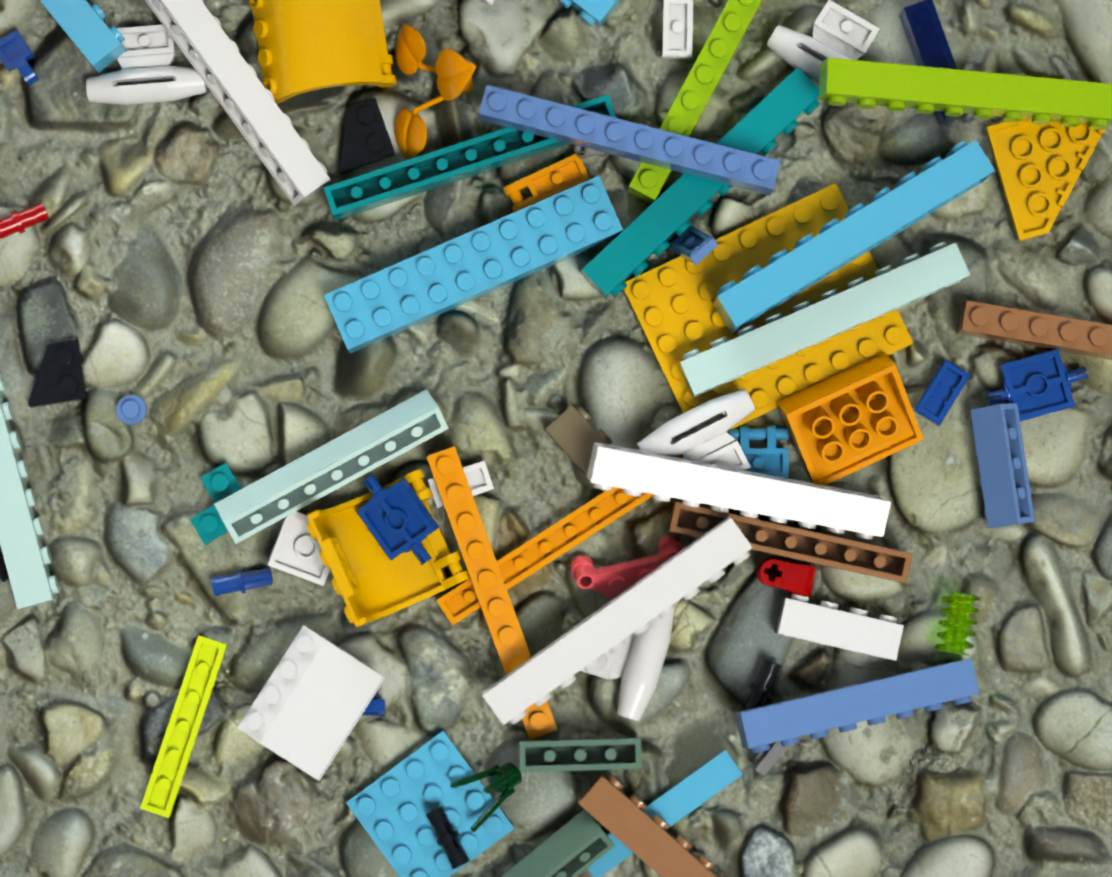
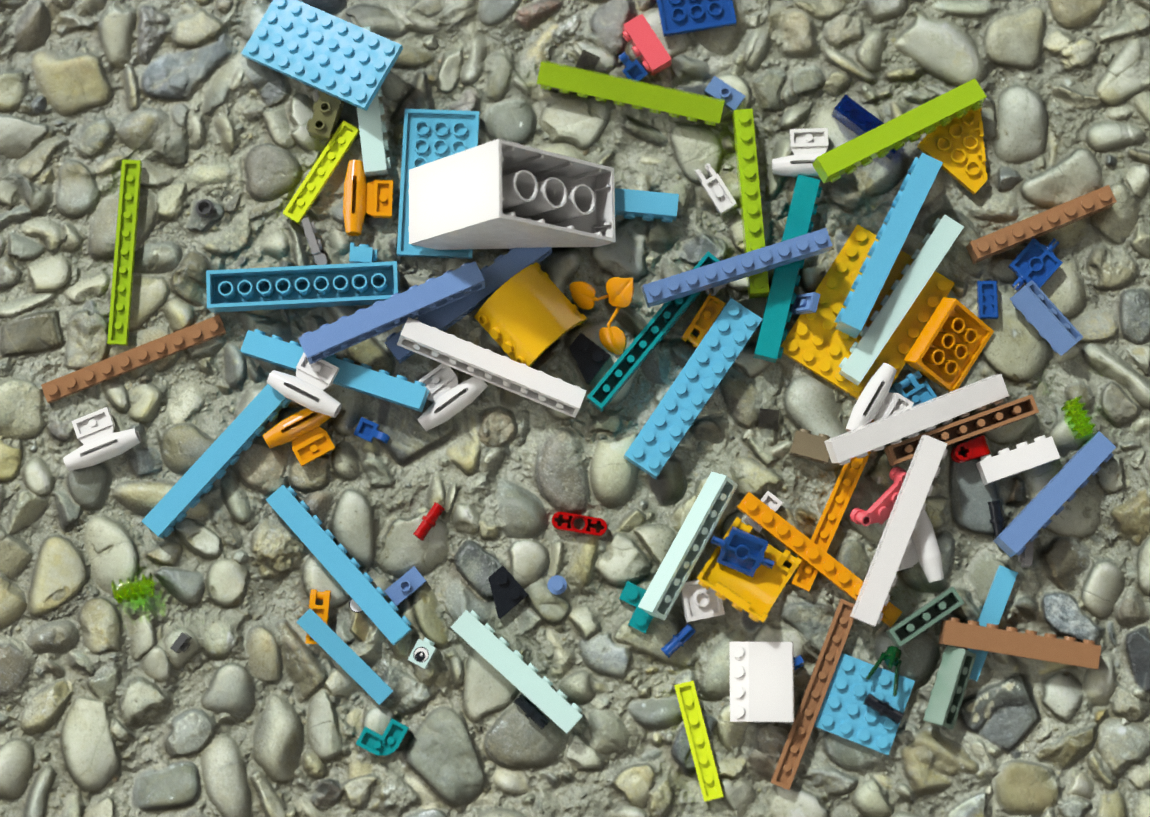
camera: 25 degrees left, 5 degrees down
none -> red beam [552,512,607,536]
none -> clear smoke plate [758,408,779,430]
none -> medium nougat plate [770,599,855,790]

